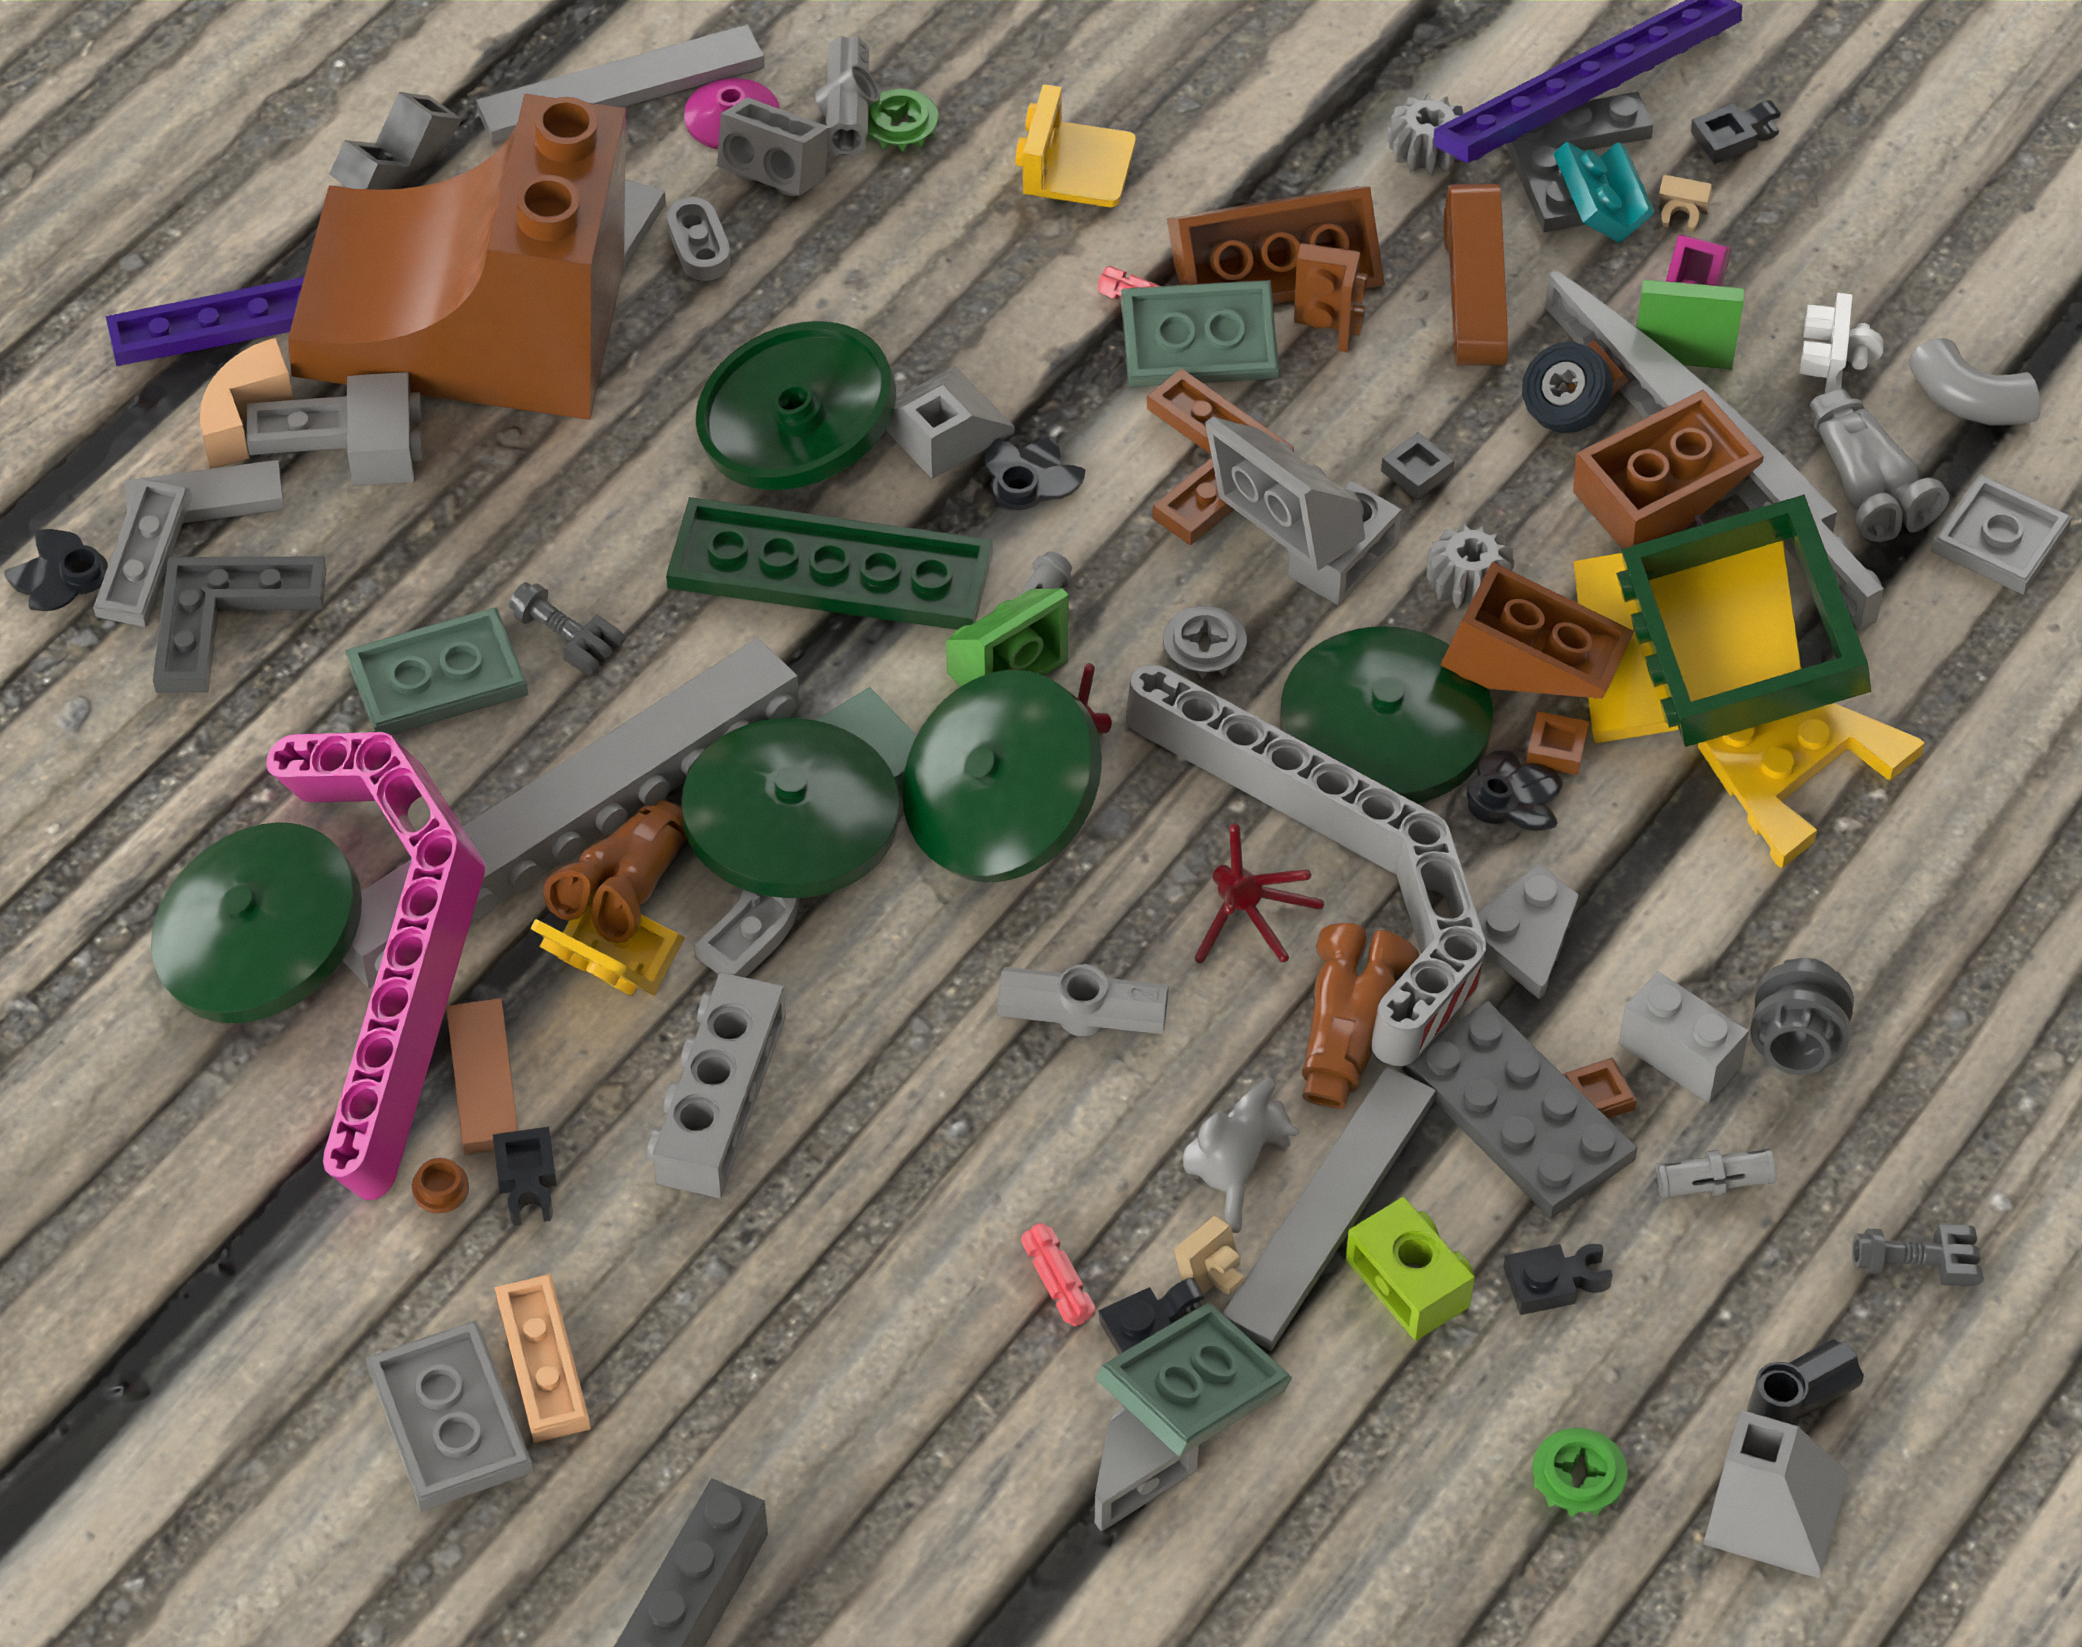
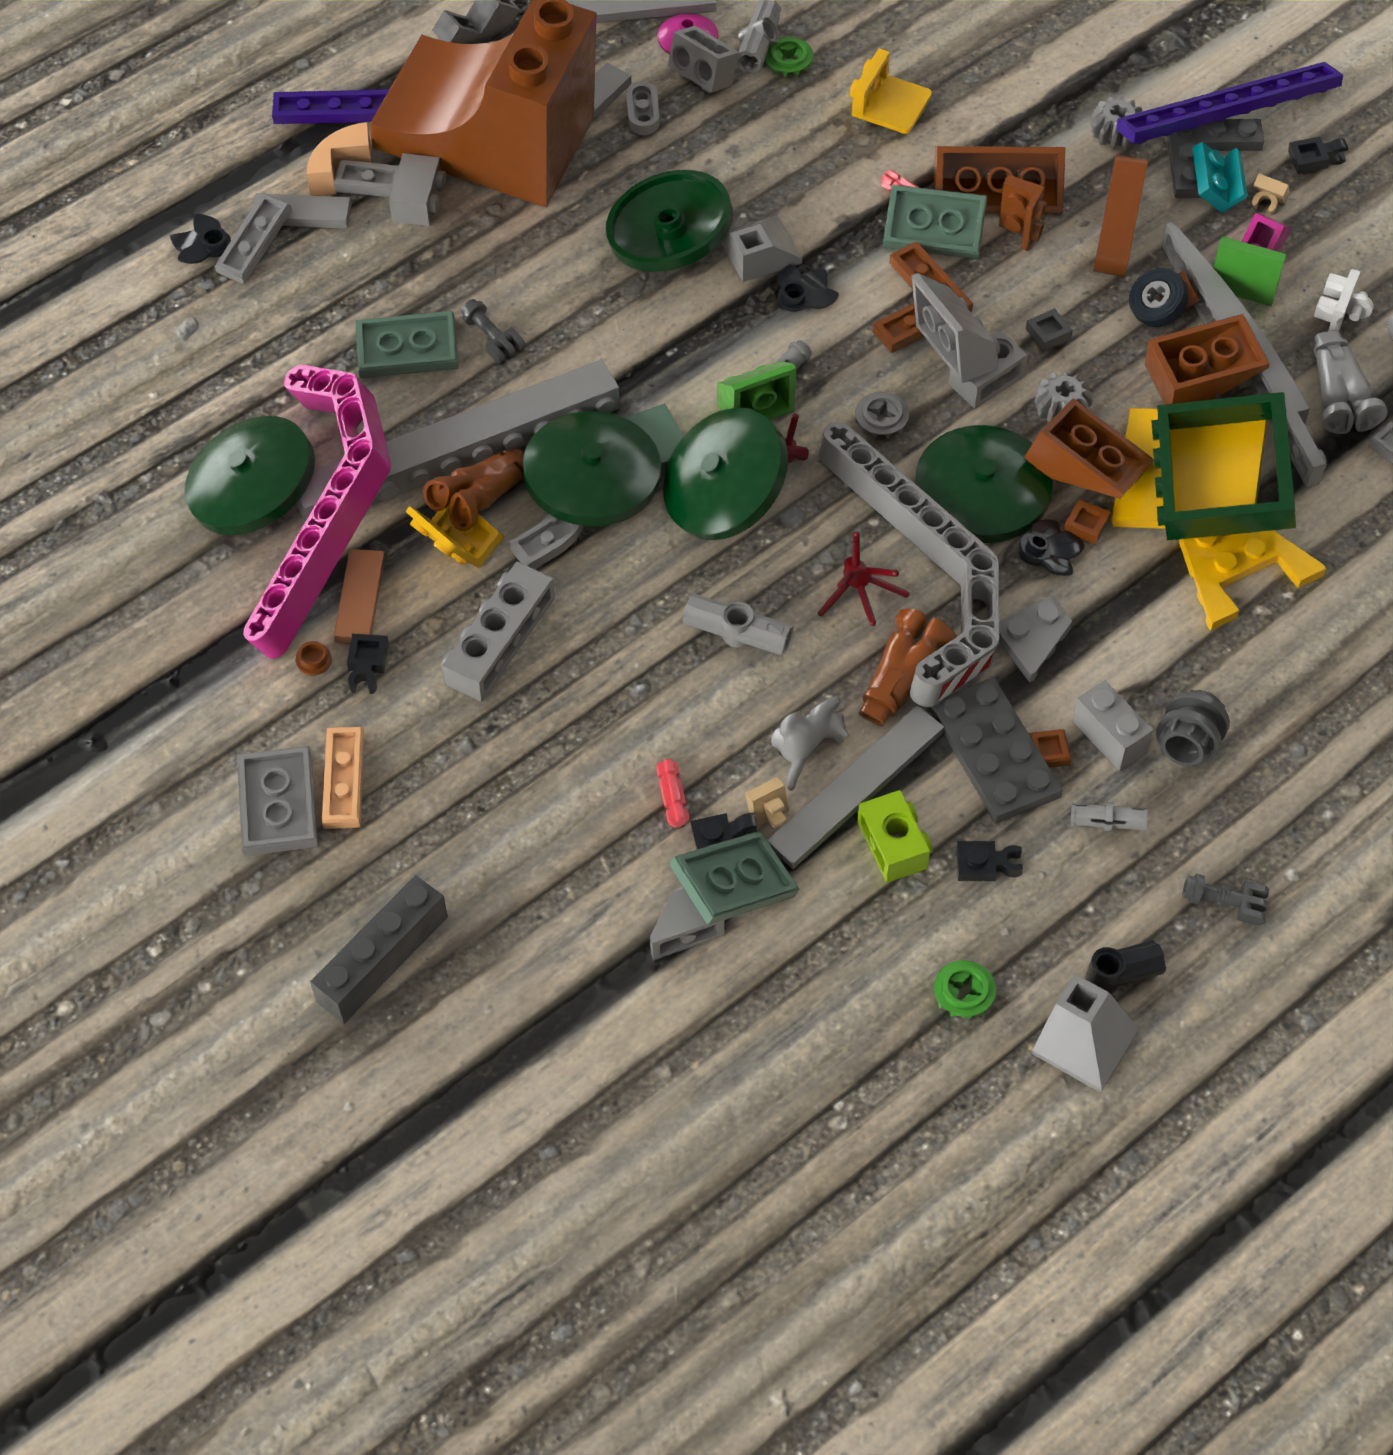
camera: 15 degrees right, 5 degrees up
dark grey plate [153,556,327,693] -> none
dark green plate [666,497,993,630] -> none

